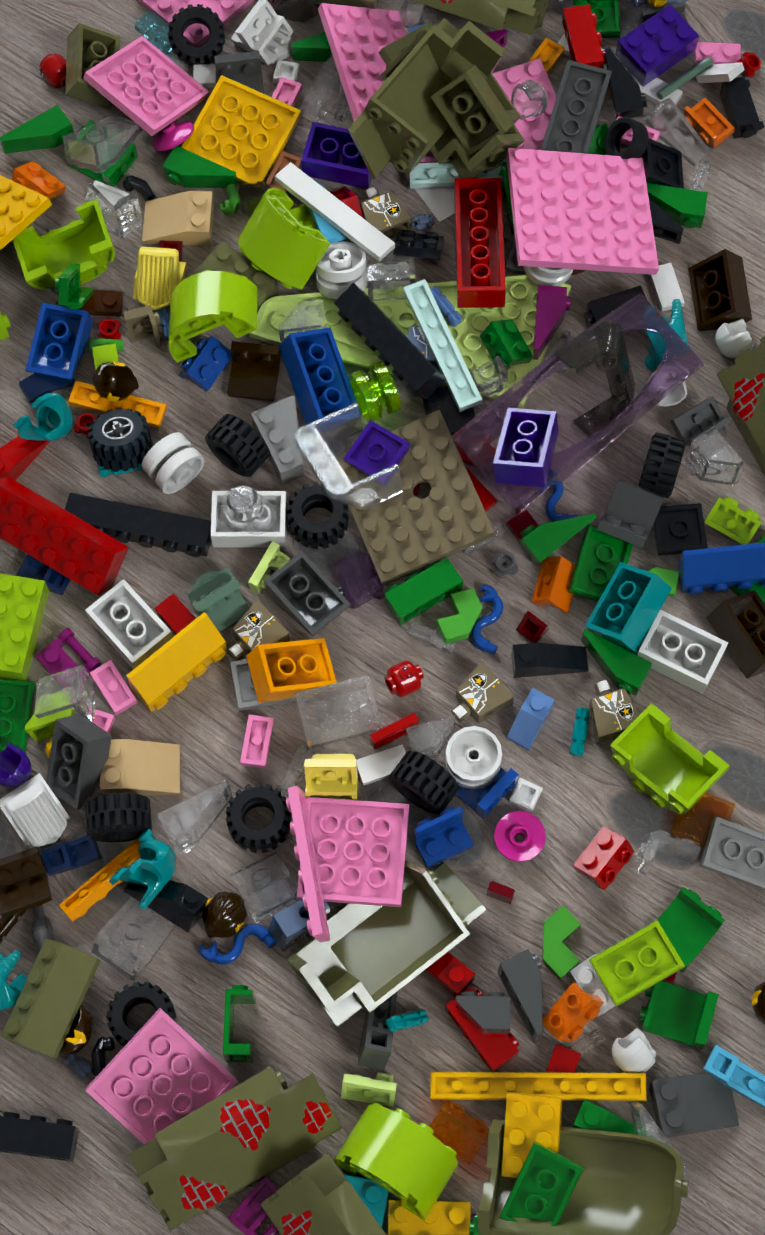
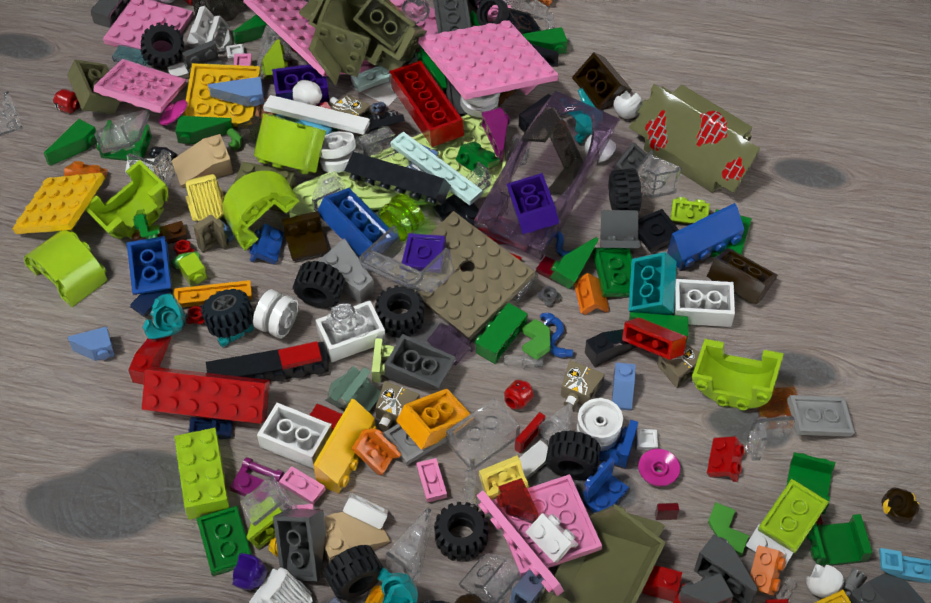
camera: 25 degrees left, 15 degrees down
dark brown hair [92,361,139,402] -> none
dark red slope [516,611,549,643] -> none
teal axle [570,707,590,757] -> none
white tile [649,263,685,312] -> none
none -> medium blue slope [208,77,265,106]
none -> lime slope [261,39,288,80]
none -> red tile [278,341,322,370]
none -> white hair [293,80,322,106]
none -> white slope [343,493,388,529]
none -> orange bracket [351,428,401,475]
none -> clear red slope [496,478,538,524]
none -> white bracket [526,513,579,563]
none -> red brick [622,318,687,360]
none -> light grey pin [841,568,865,596]

